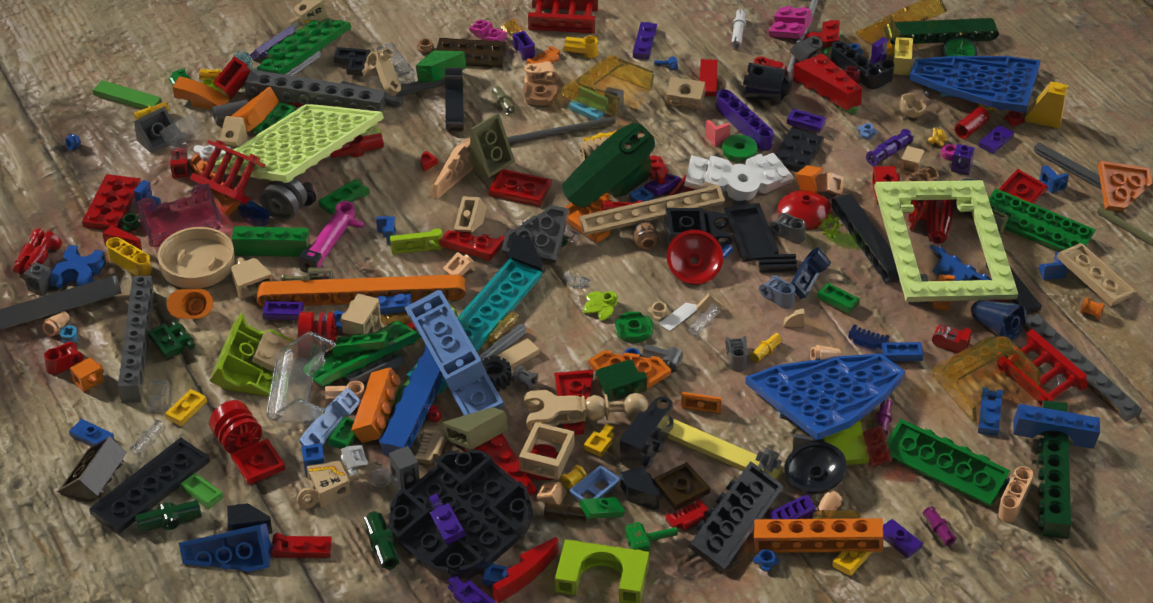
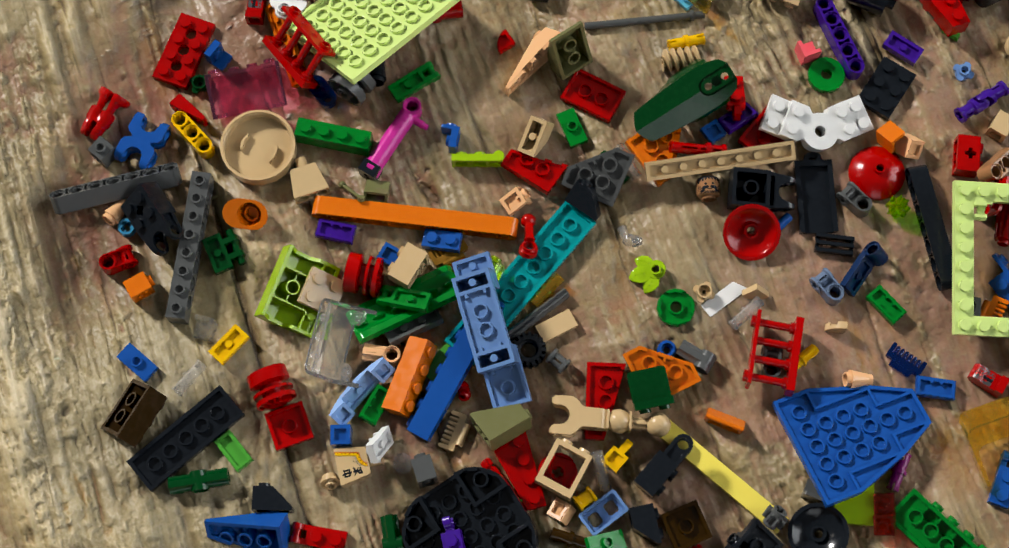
camera: 10 degrees right, 30 degrees up
none -> black brick [121,181,183,256]
none -> red piece [518,213,538,259]
none -> green plate [556,108,588,149]
none -> clear pin [591,450,612,492]
none -> red fence [742,309,805,397]

